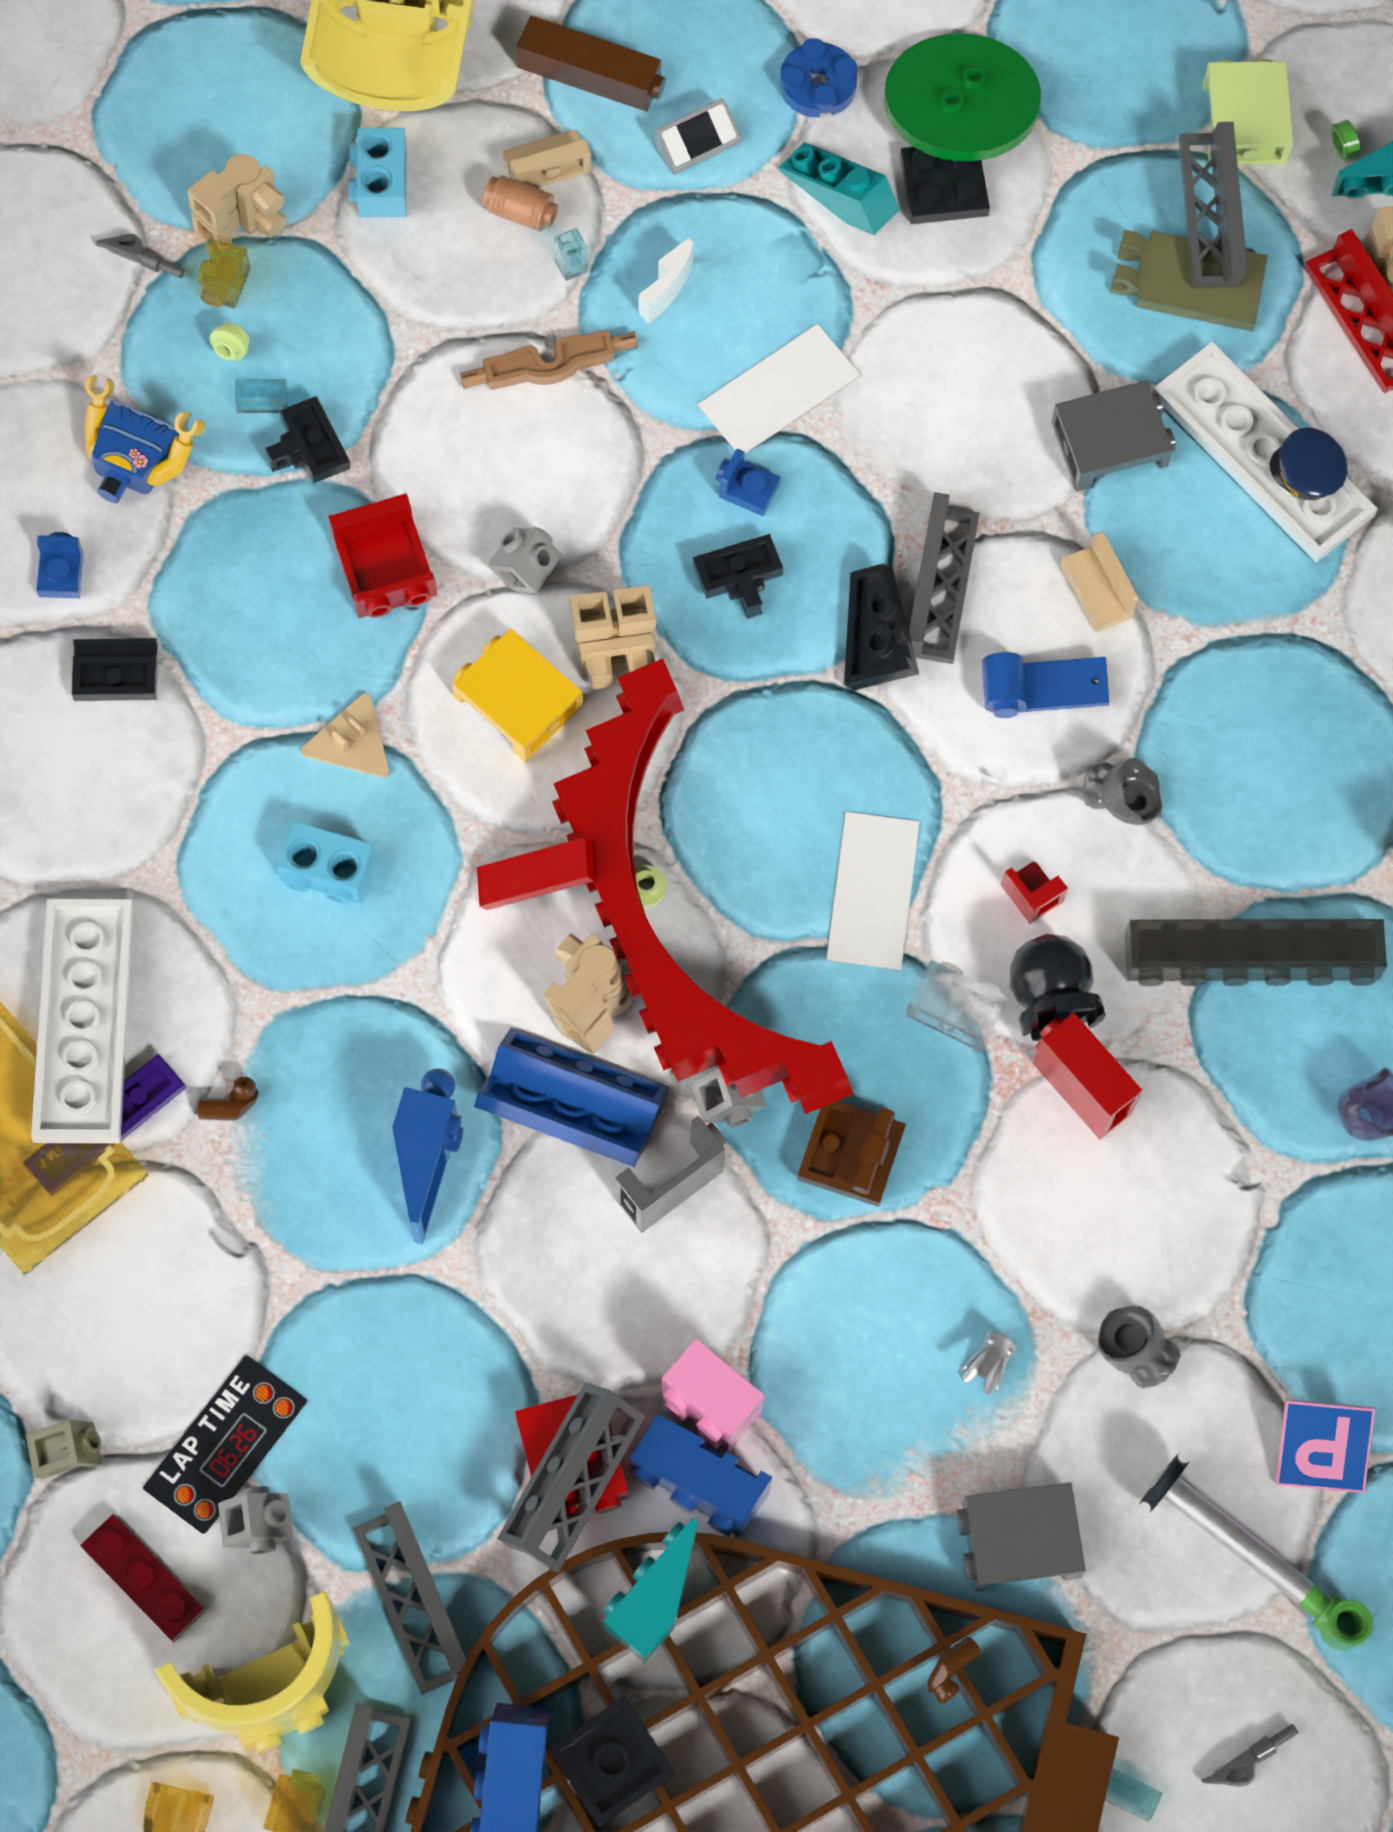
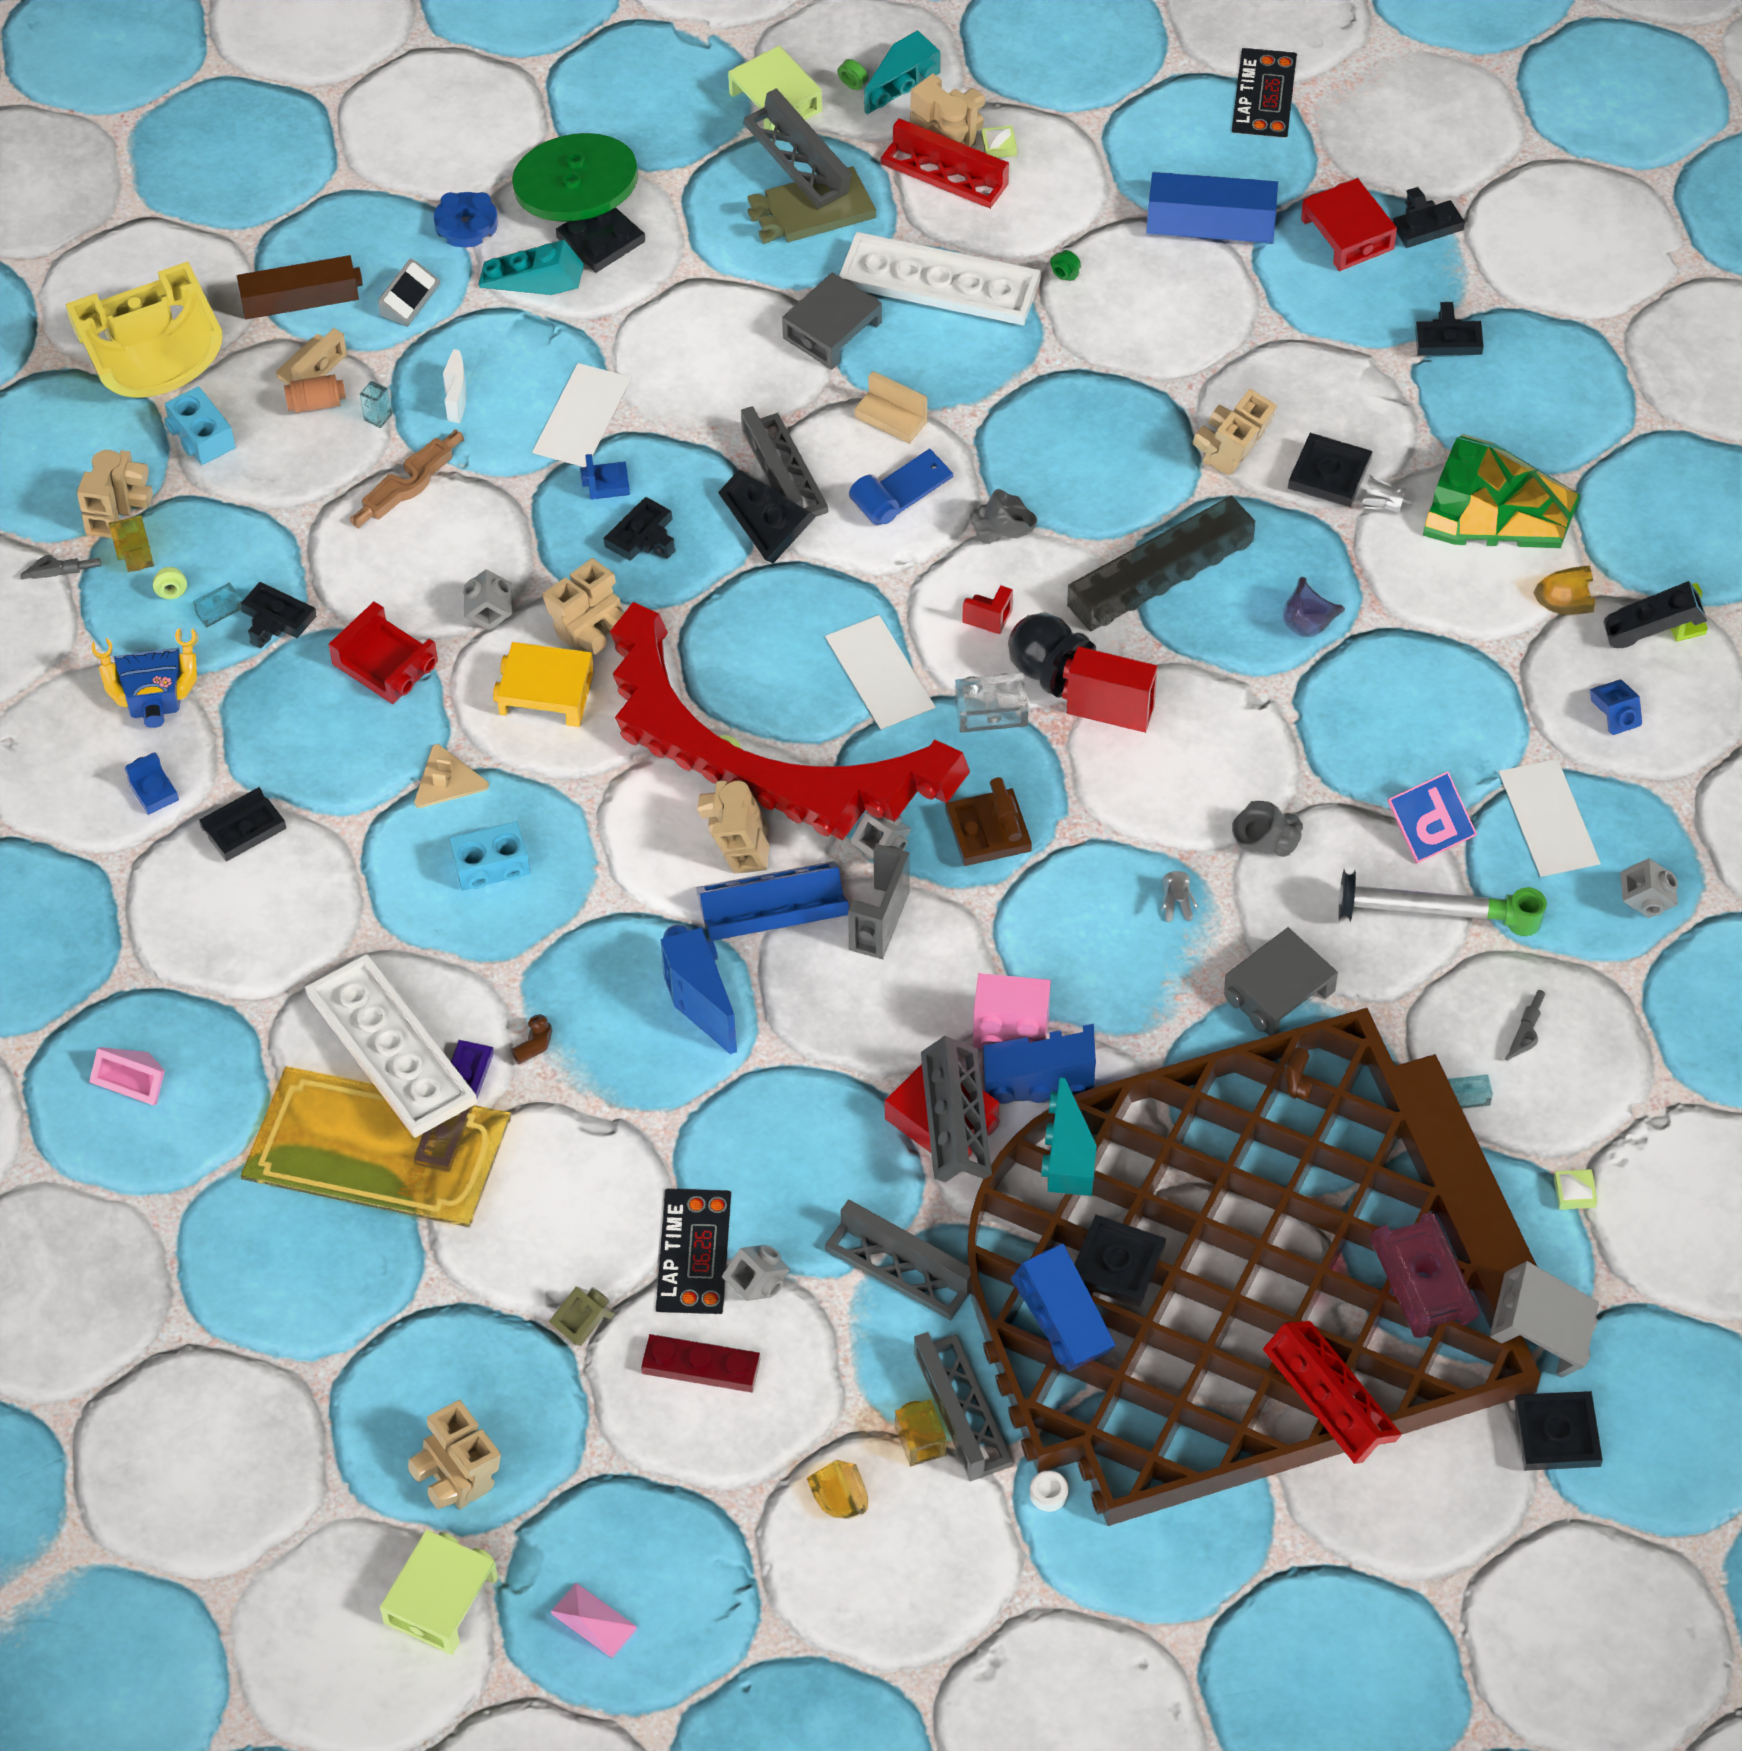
camera: 30 degrees left, 15 degrees down
light yellow piece [155,1591,351,1754] -> none
red tile [476,837,595,910] -> none
dark blue piece [1269,427,1348,501] -> none

